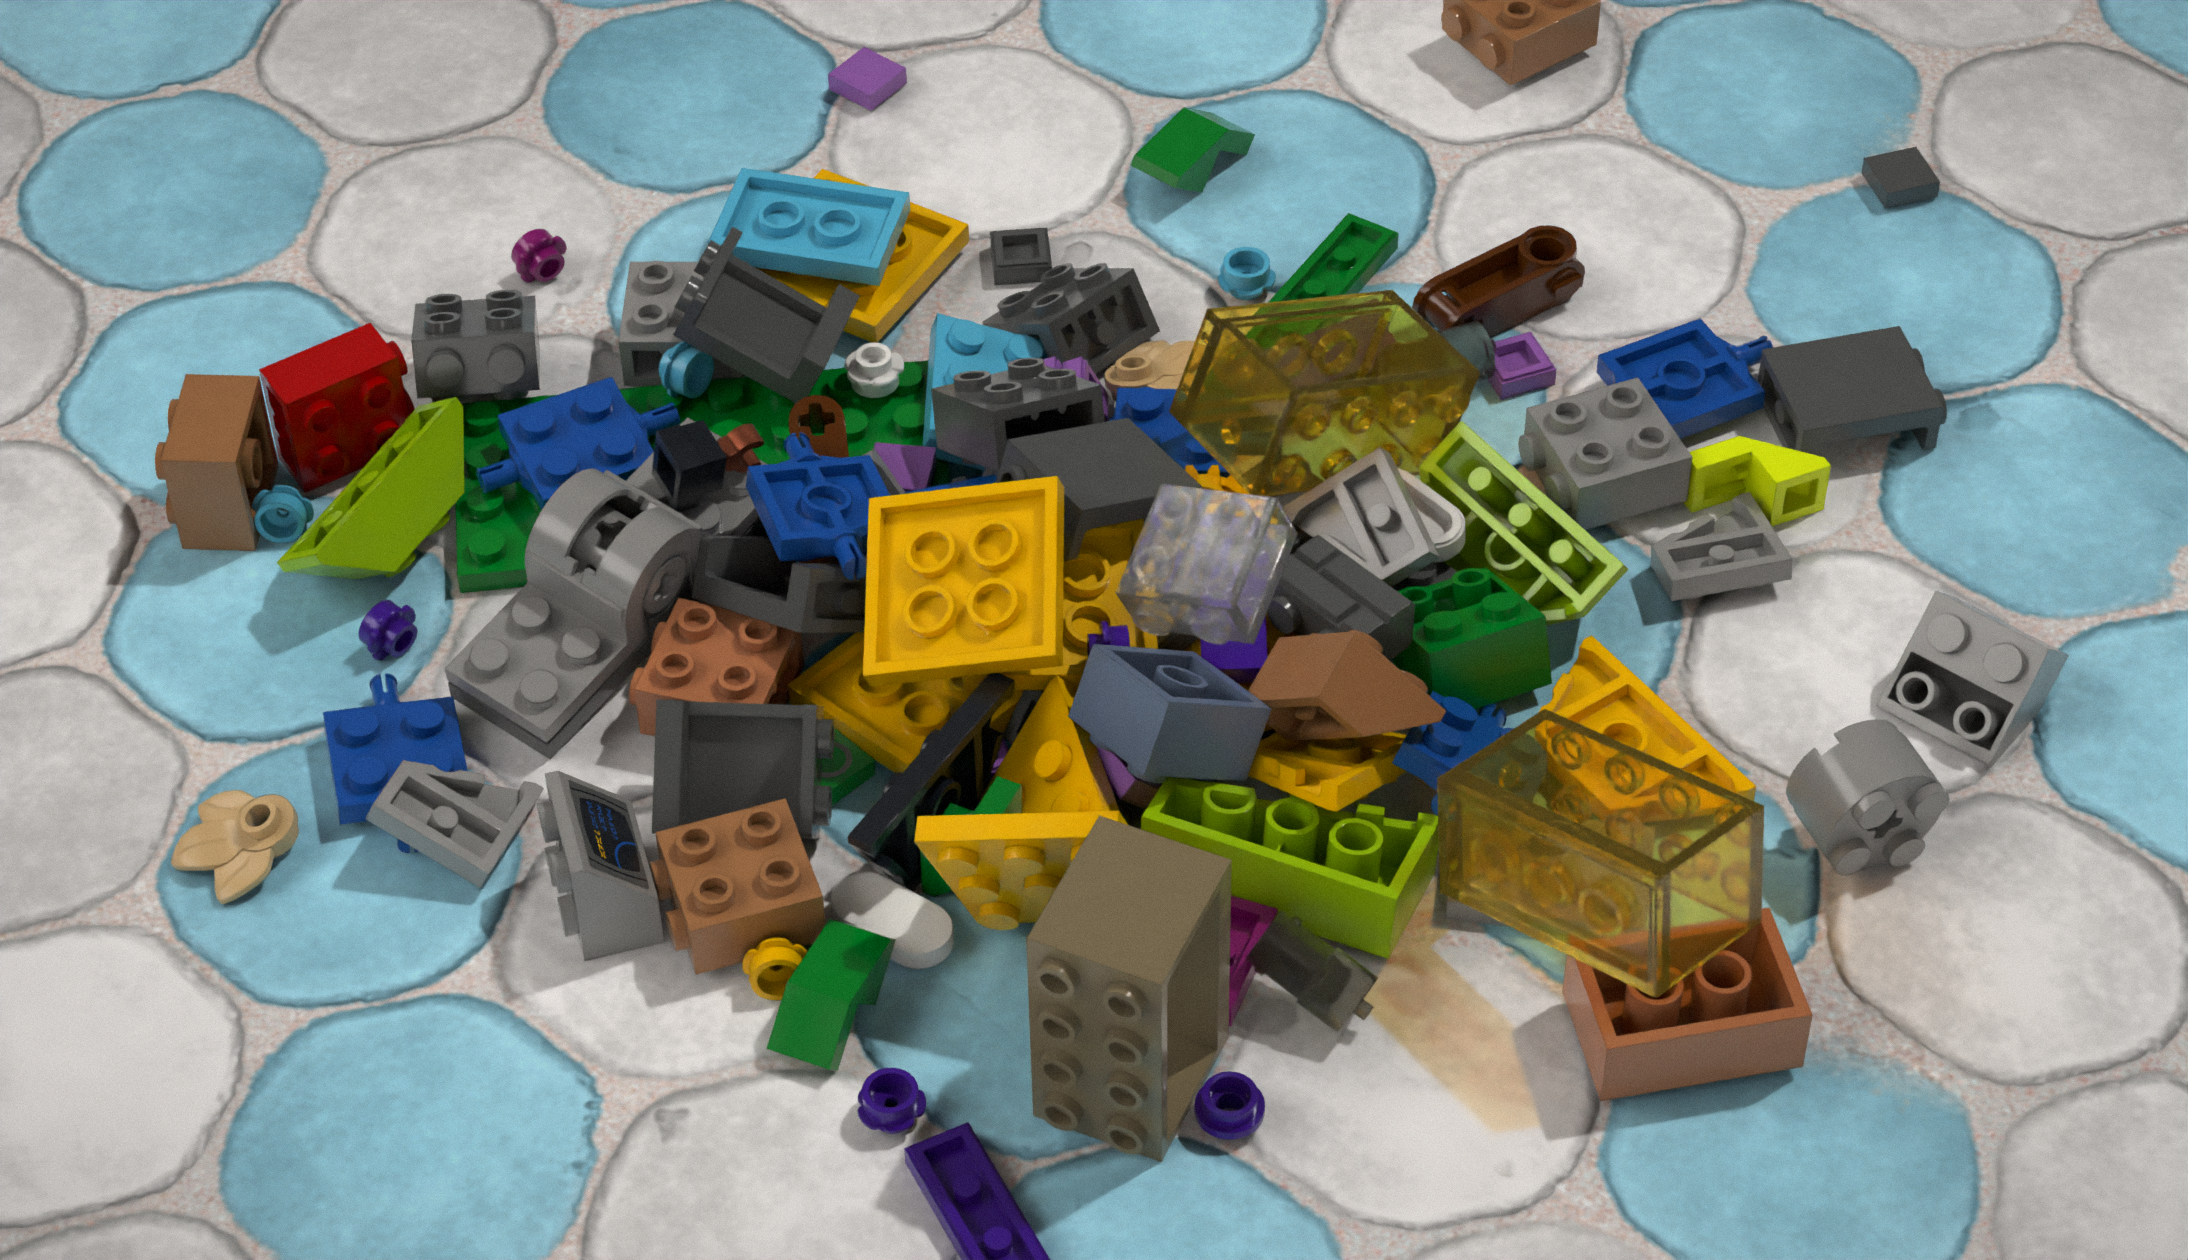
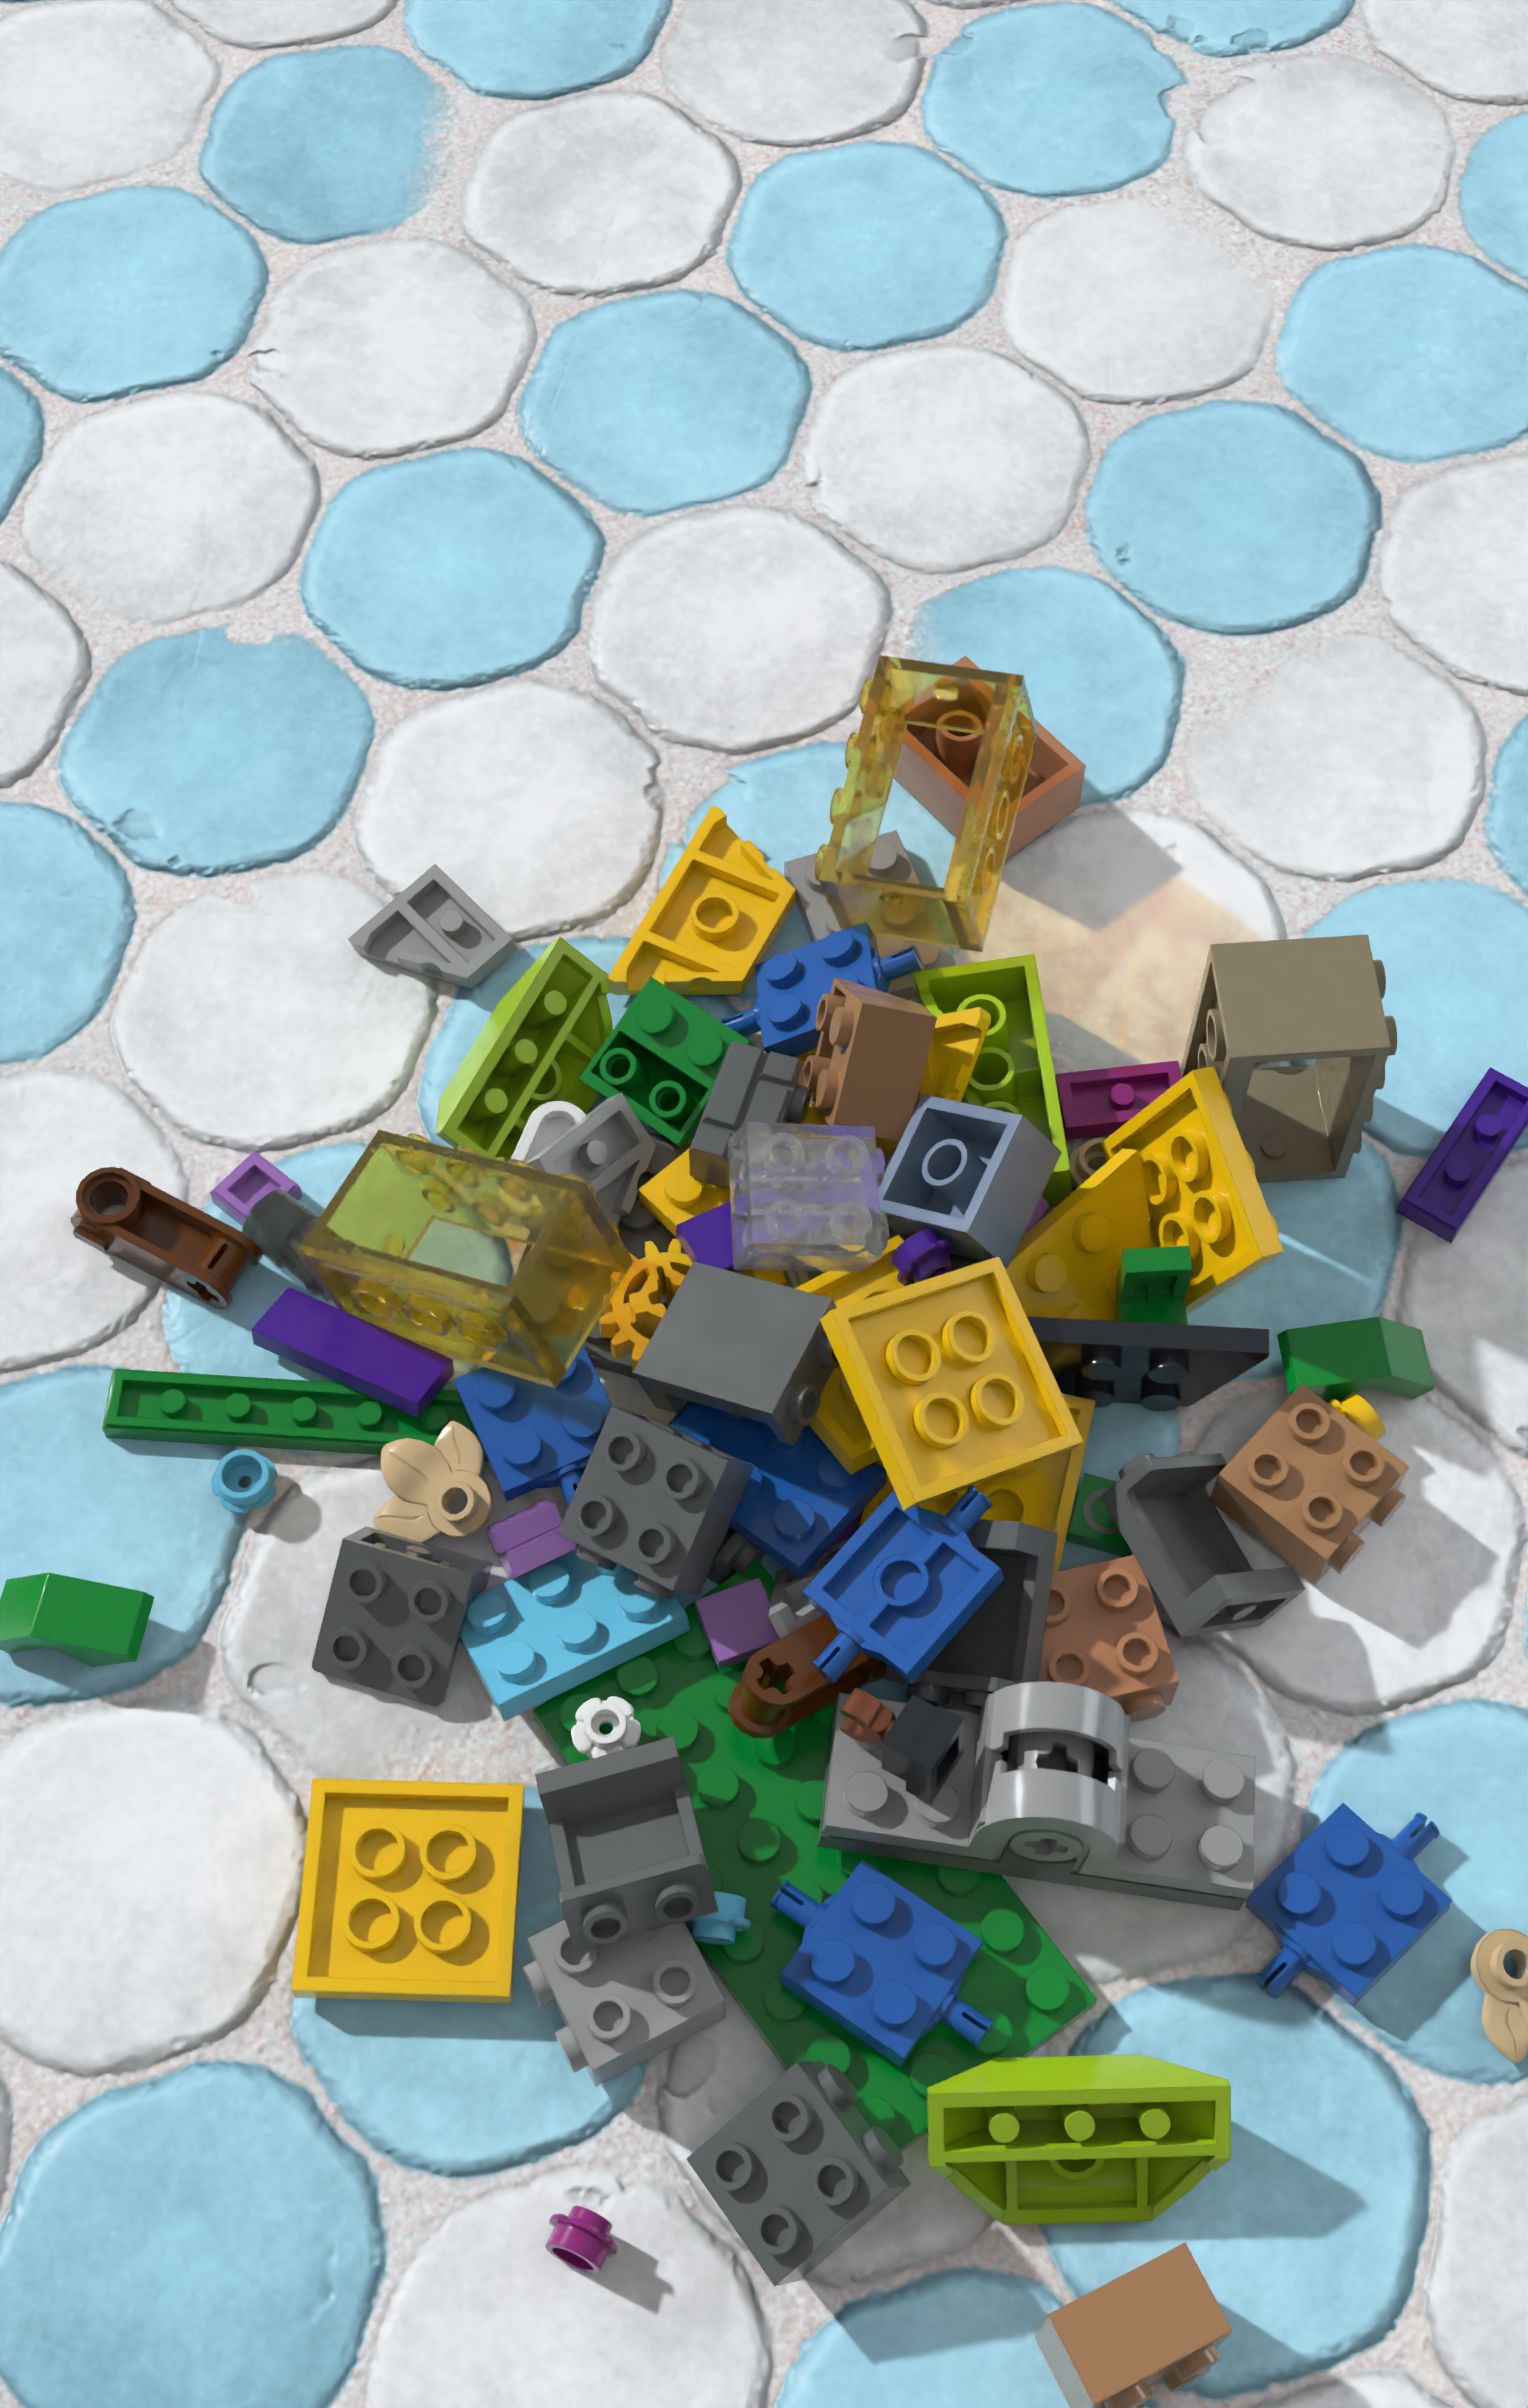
camera: 120 degrees left, 15 degrees up
medium azure plate [252,485,314,543] -> none
red brick [259,323,415,493] -> none
dark purple plate [358,600,418,660] -> none
light grey wing [365,760,544,888] -> none
light grey slope [537,771,665,961] -> none
medium azure plate [708,168,910,286] -> none
medium lavender tile [828,47,907,111] -> none
white tile [831,872,954,969] -> none
dark purple plate [857,1068,926,1134] -> none
dark grey tile [990,228,1052,285] -> none
clear smoke piece [1245,910,1378,1033] -> none
light grey brick [1518,377,1692,530] -> none
blue plate [1596,318,1773,439] -> none
neon yellow slope [1683,436,1831,526] -> none
dark grey panel [1758,326,1947,457] -> none
light grey brick [1786,719,1950,876] -> none
light grey slope [1876,591,2069,766] -> none

